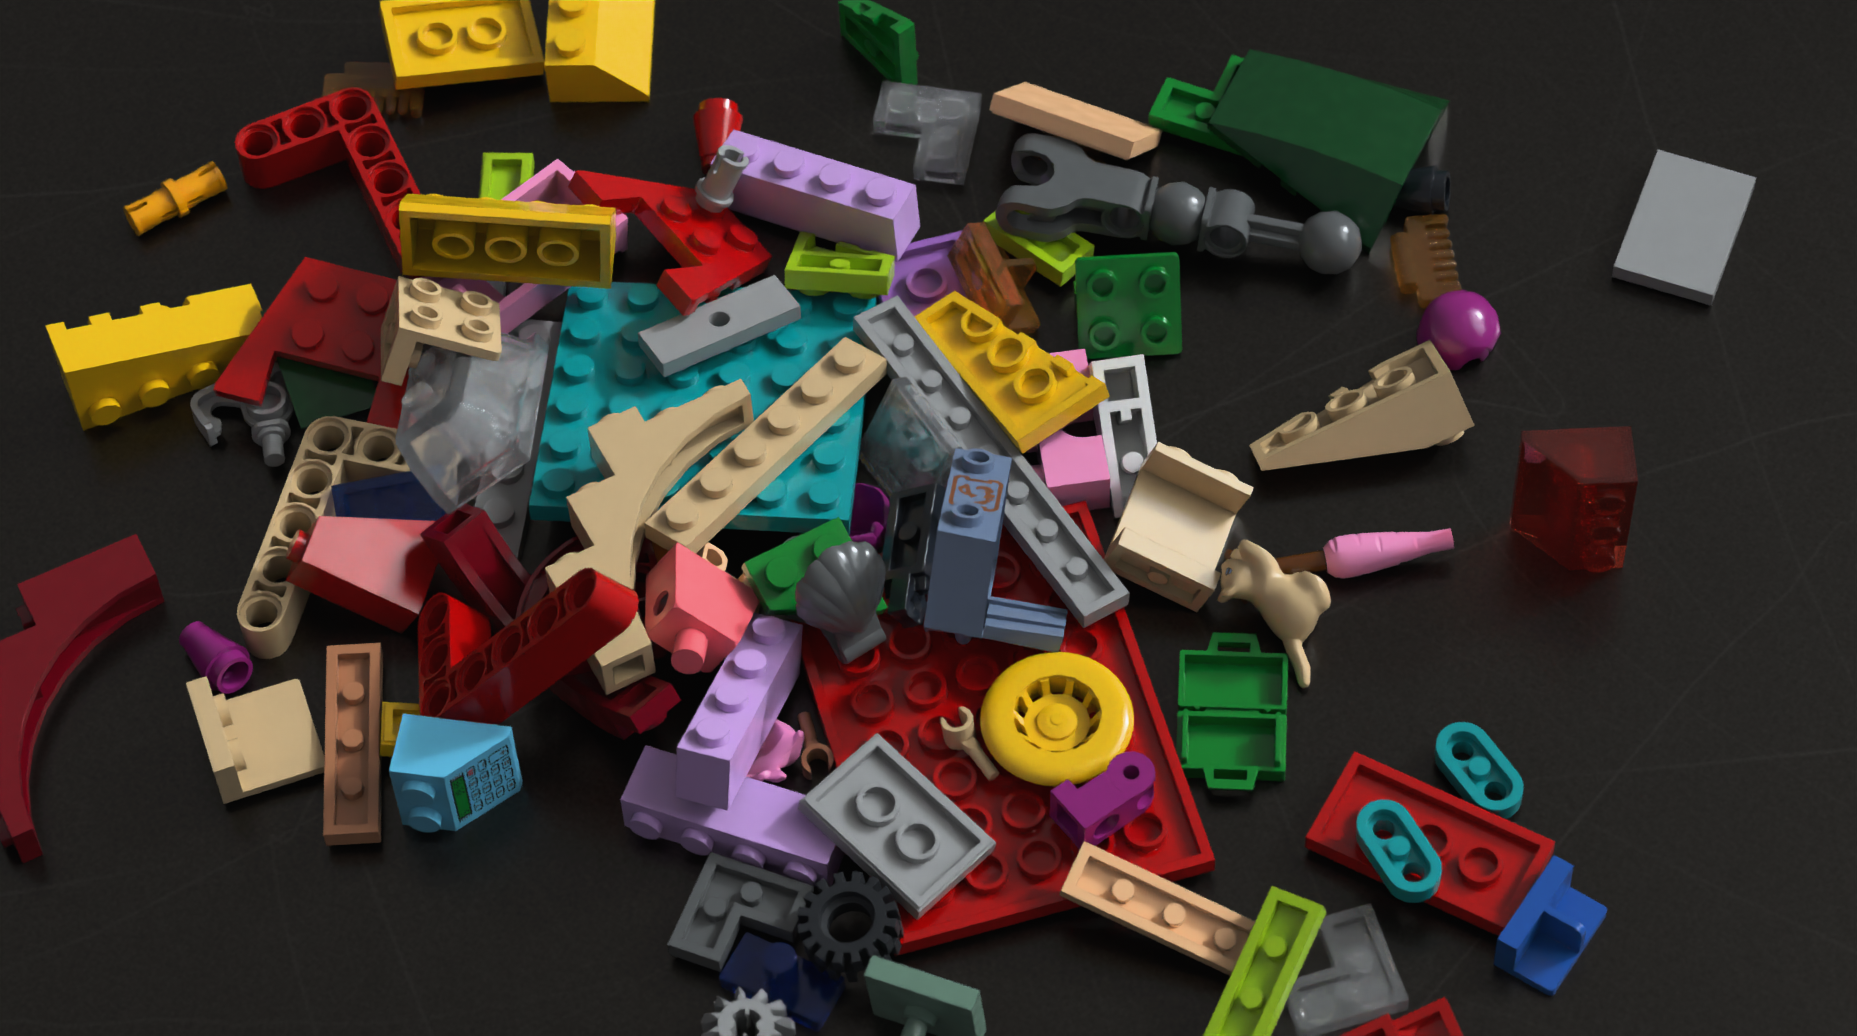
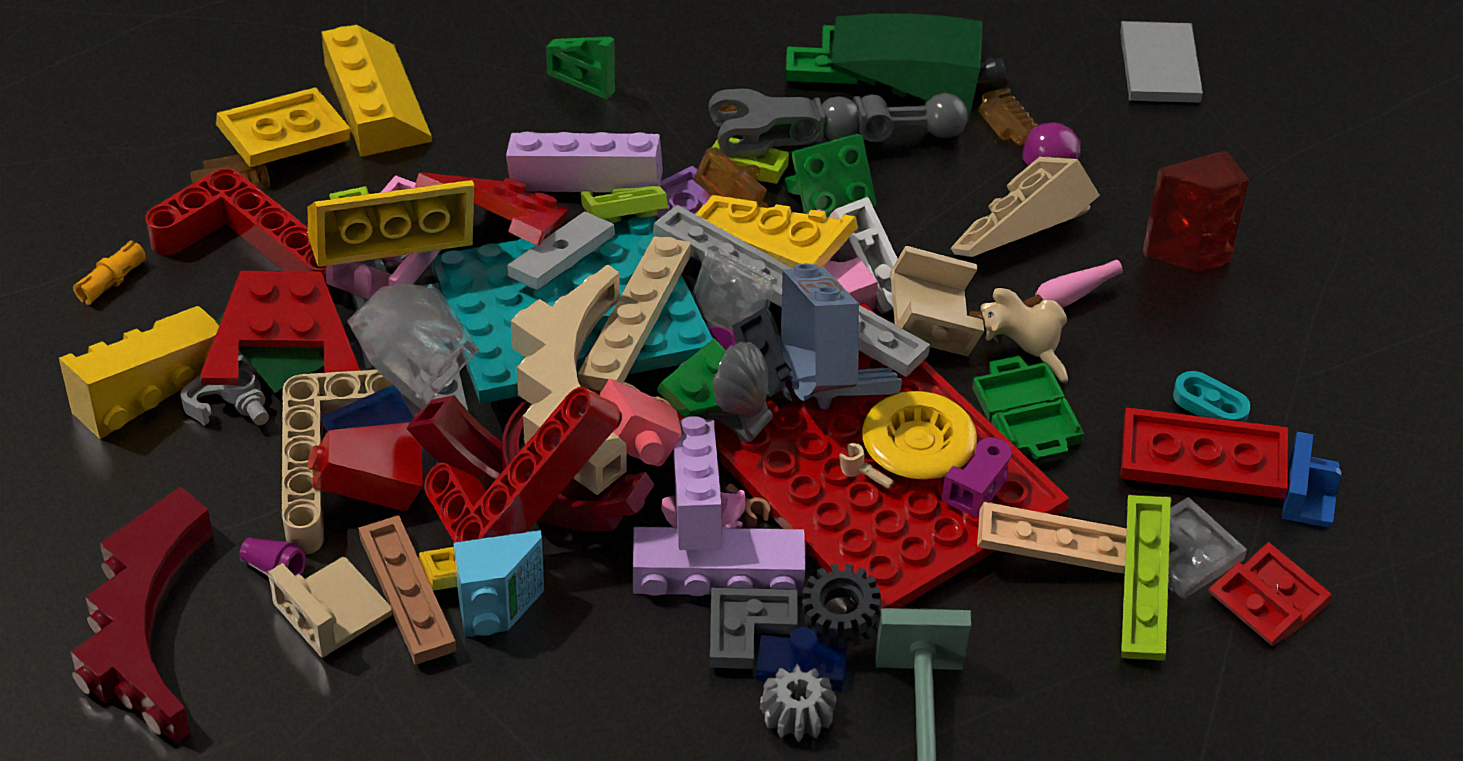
camera: 25 degrees left, 10 degrees down
tan bracket [381,276,502,386] -> none
red cone [693,98,743,175] -> none
light grey pin [695,145,749,213] -> none
light grey tile [798,733,996,920] -> none
clear plate [873,81,981,185] -> none
light nougat tile [989,82,1163,160] -> none
teal plate [1355,799,1442,903] -> none

